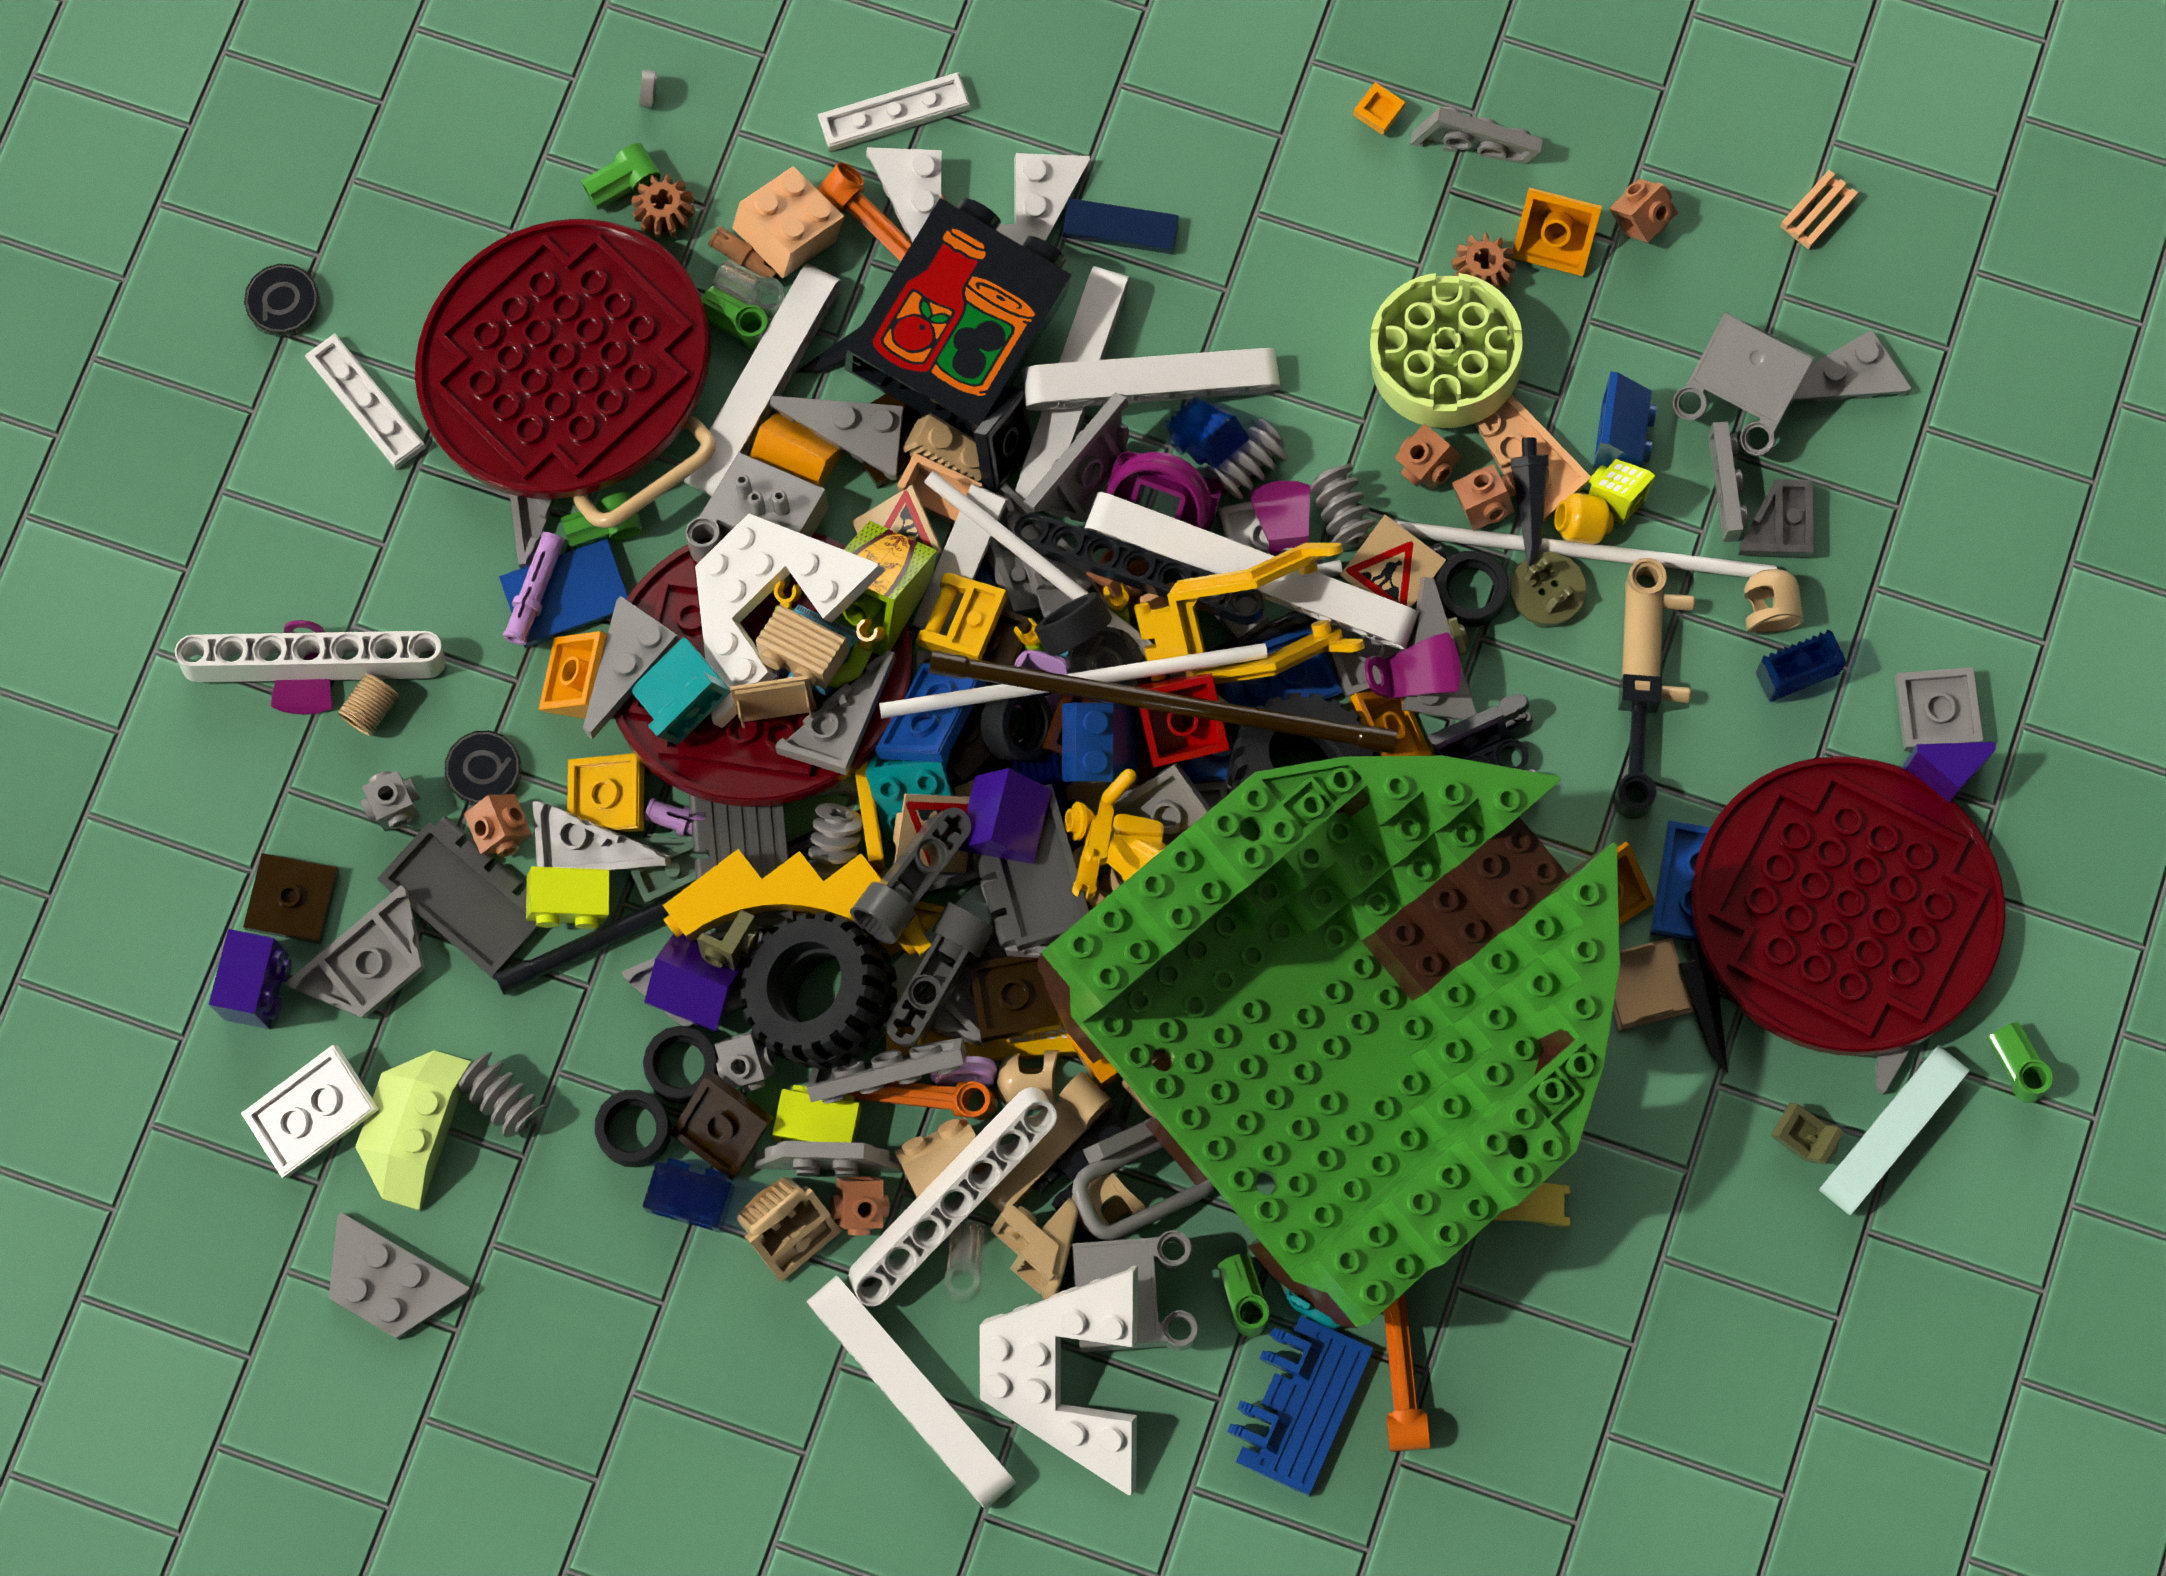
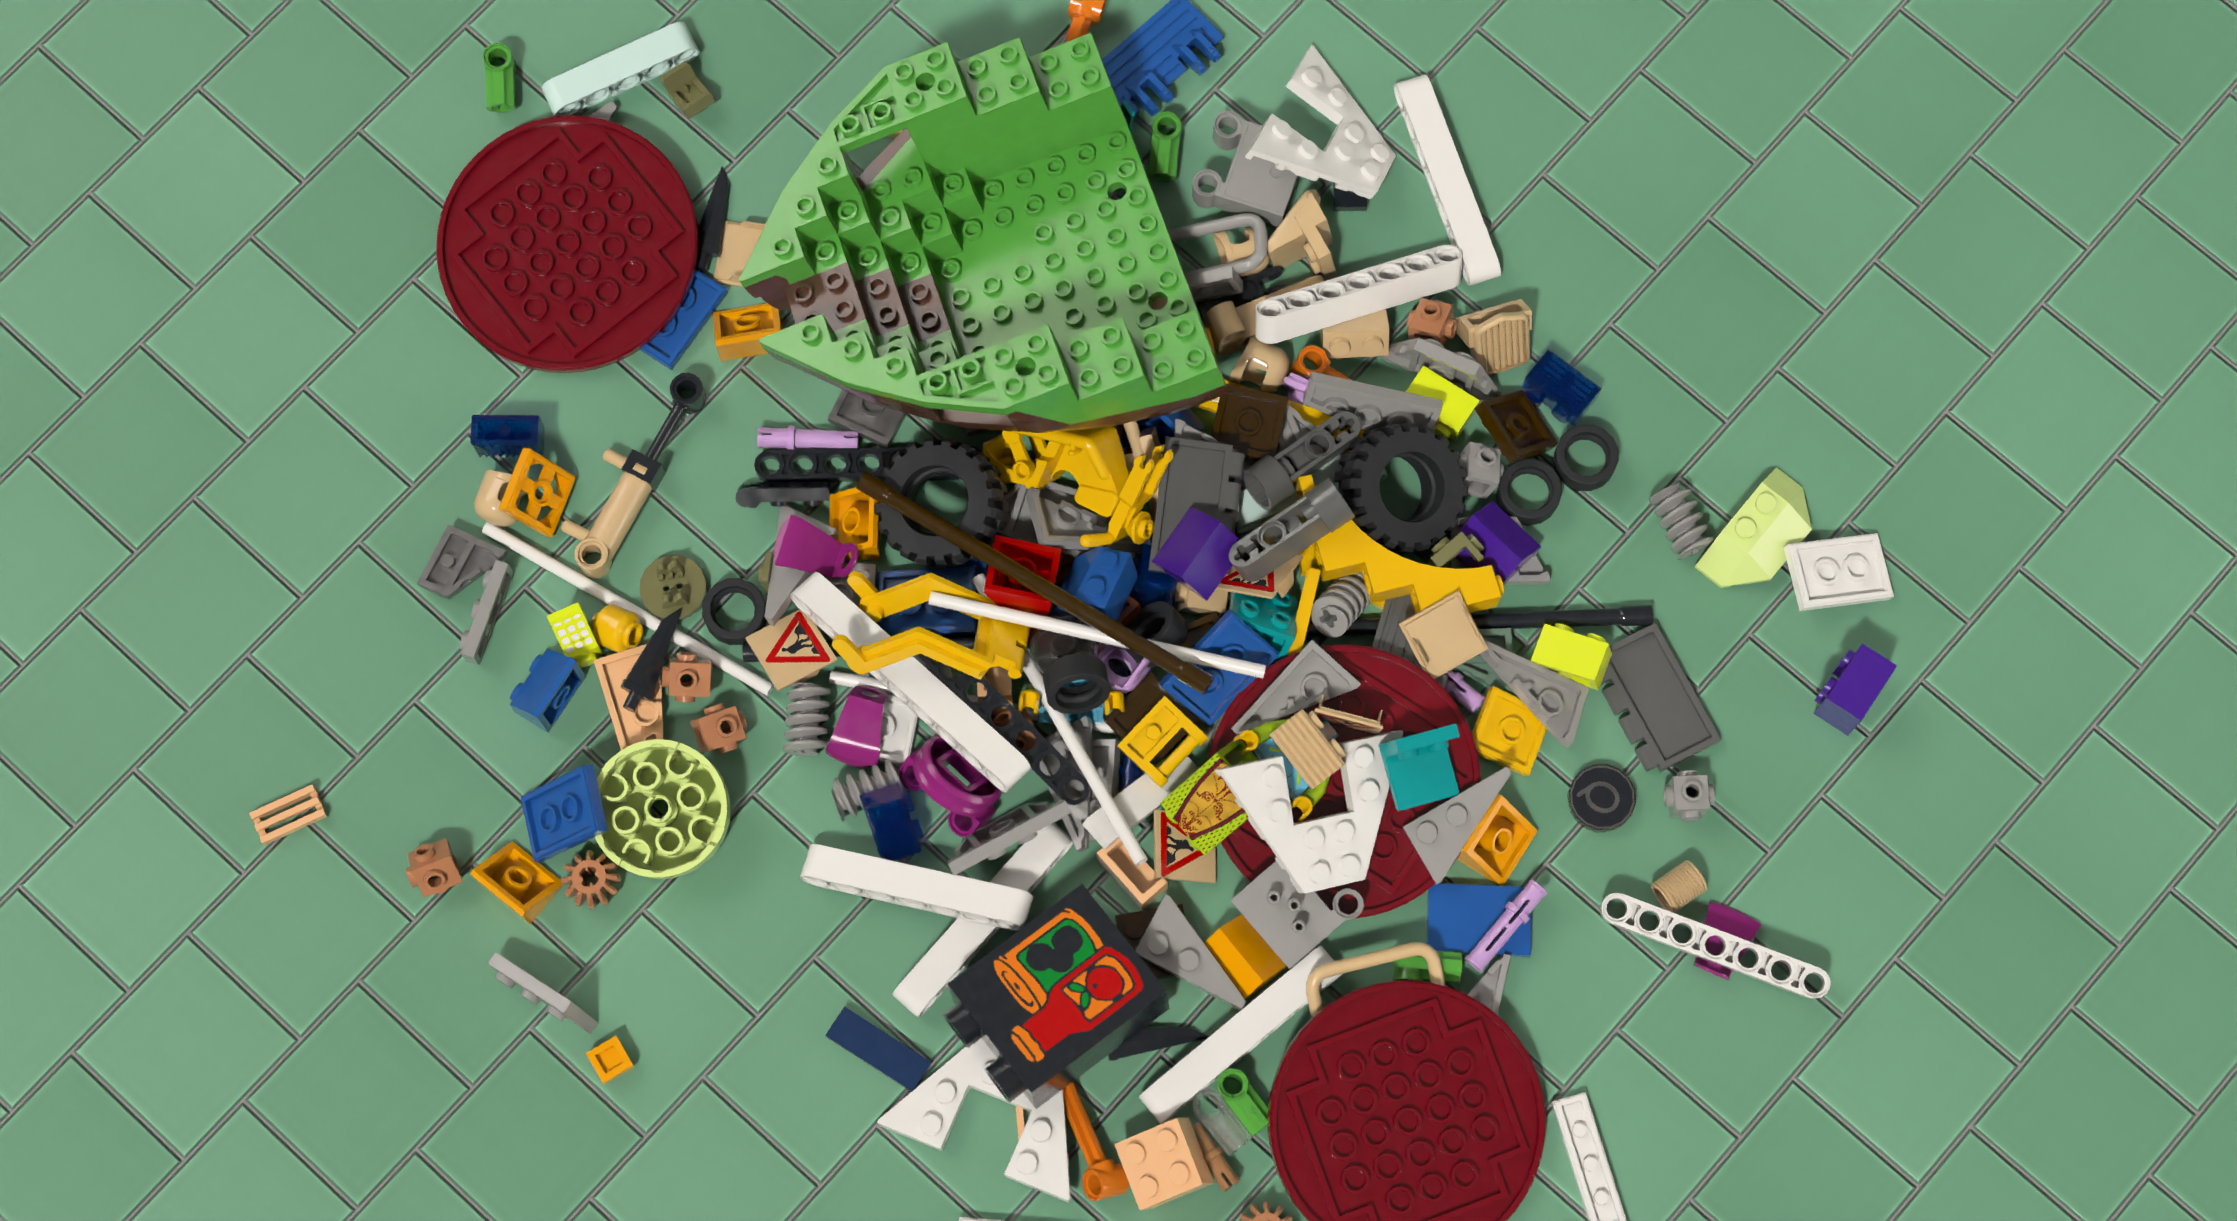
camera: 160 degrees left, 0 degrees up
dark brown plate [243,853,339,944] -> none
light grey wing [286,885,425,1019] -> none
light grey wing [329,1212,472,1340] -> none
nougat brick [464,794,532,857] -> none
tan brick [903,413,981,481] -> none
clear piece [945,1220,986,1304] -> none
black tile [974,386,1032,493] -> none
light grey piece [1672,312,1815,456] -> none
light grey wing [1792,330,1912,402] -> none
light grey plate [1894,667,1983,751] -> none
dark purple slope [1903,742,1996,803] -> none
none -> light orange piece [498,448,576,537]
none -> blue tile [521,765,608,862]
none -> tan piece [1398,590,1488,679]

